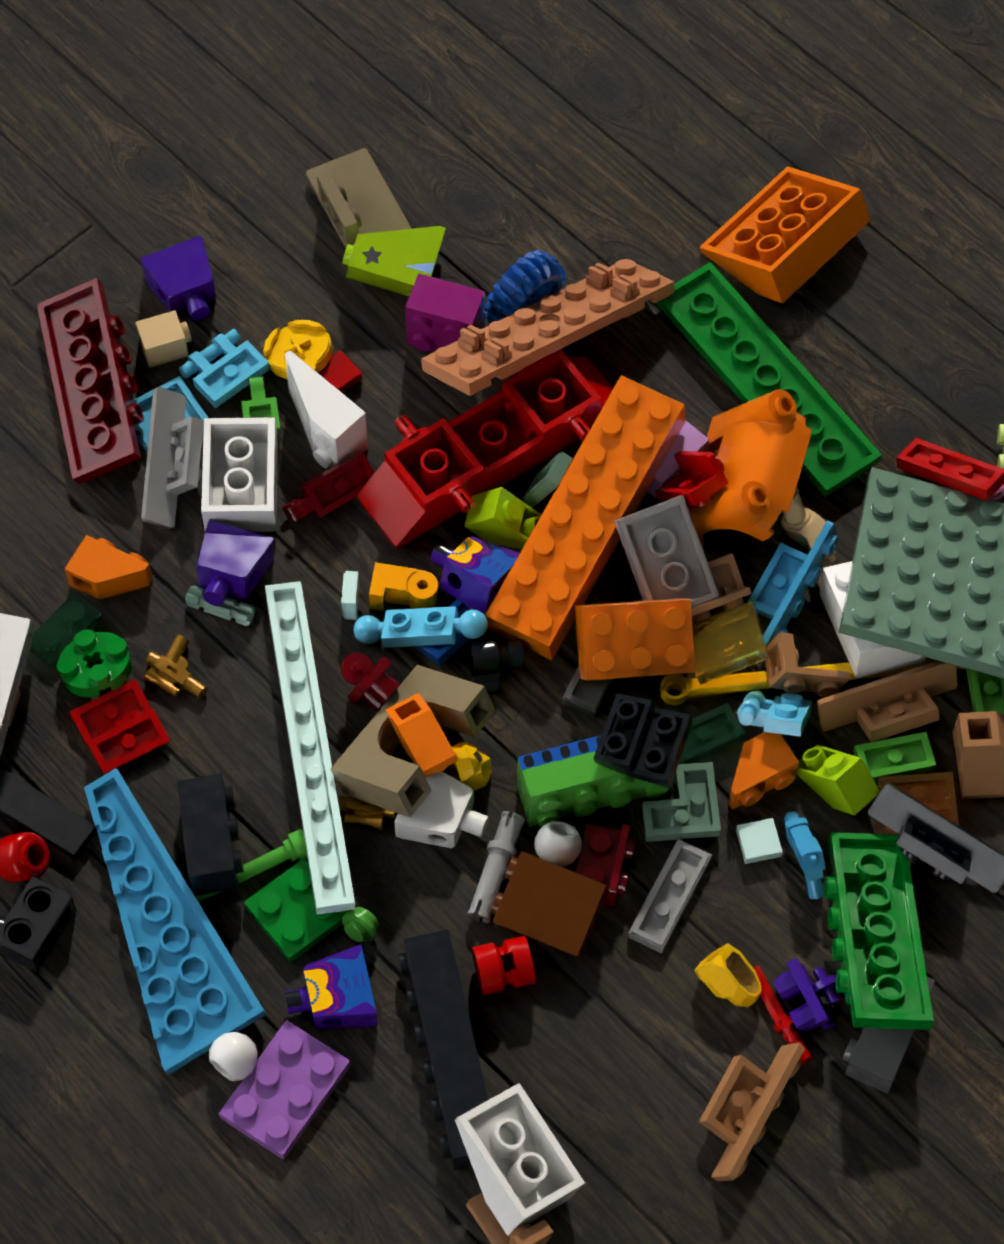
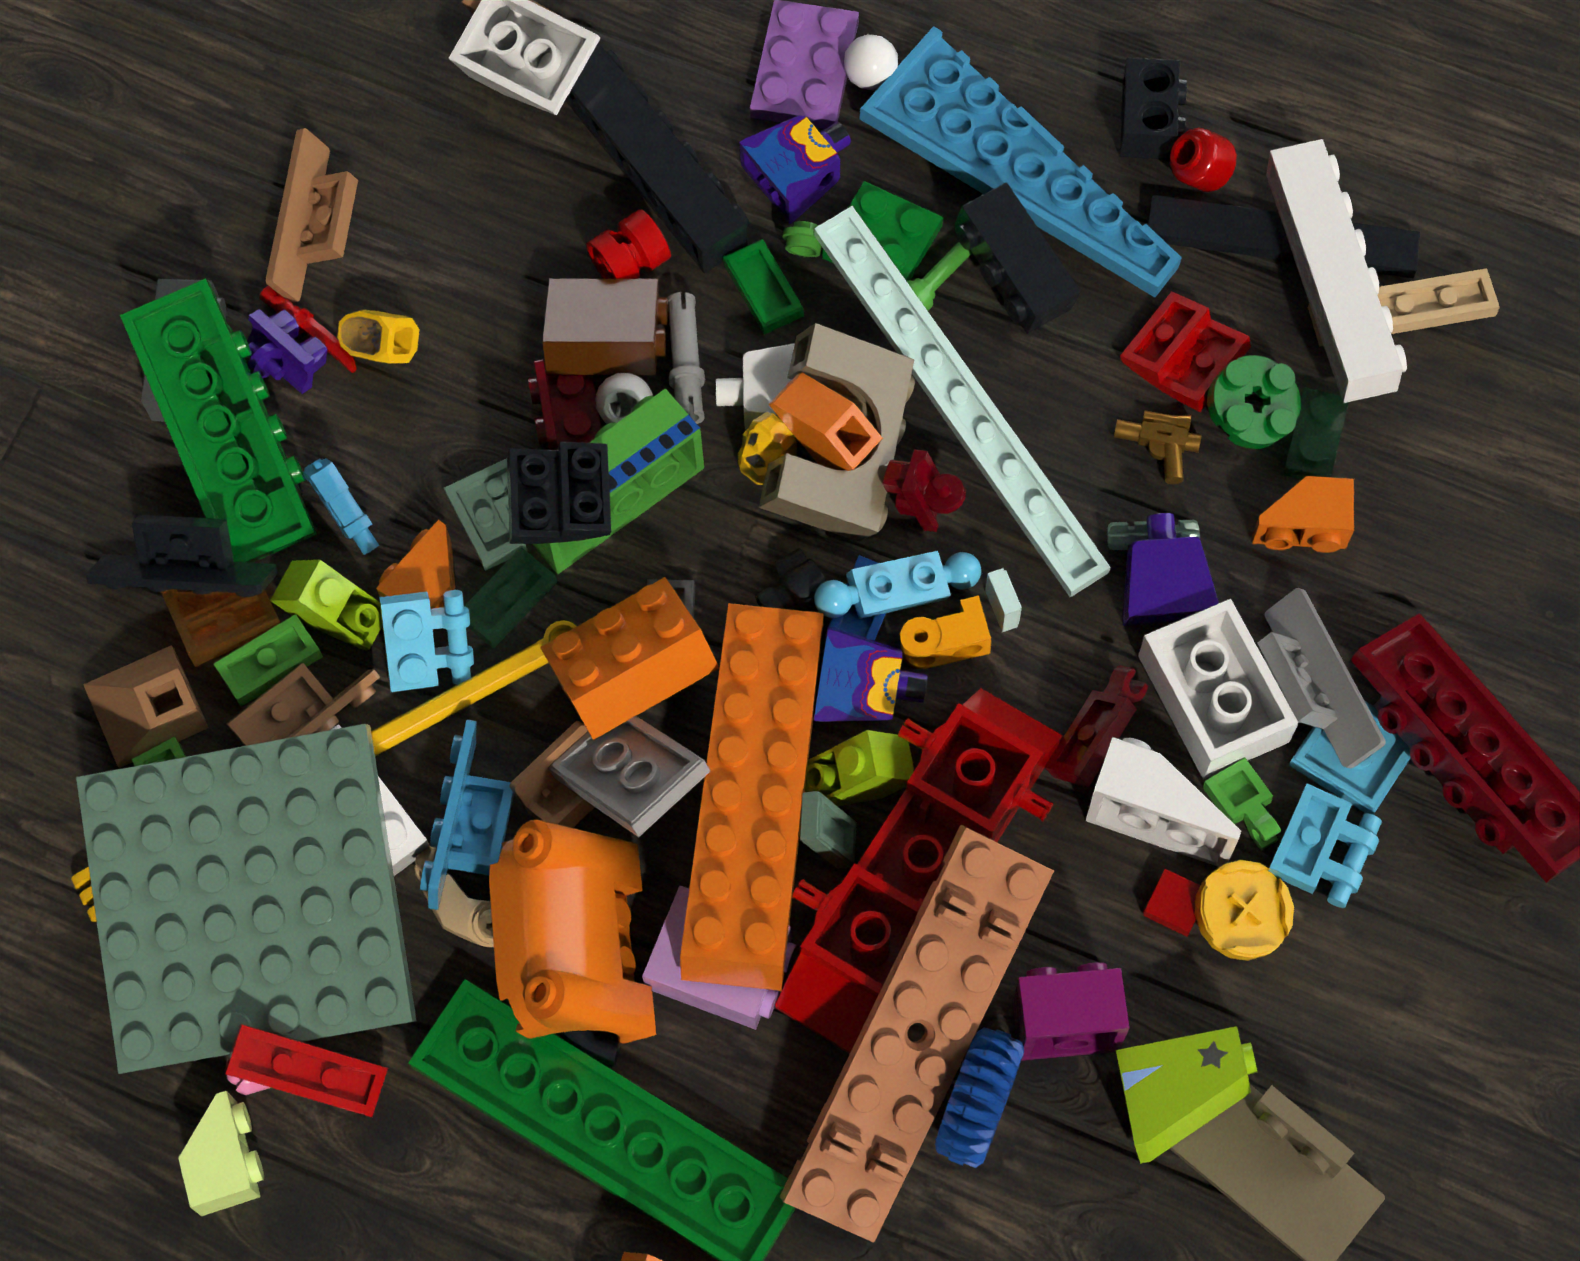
camera: 160 degrees right, 5 degrees up
tan brick [135,310,192,368] -> none
dark purple torso [140,235,216,321] -> none
light grey tile [628,839,712,954] -> none
red bracket [655,451,729,508] -> none
clear yellow tile [692,601,769,685] -> none
light aqua tile [736,818,782,864] -> none
medium nougat bracket [764,633,850,696] -> none
none -> green tile [723,239,804,335]

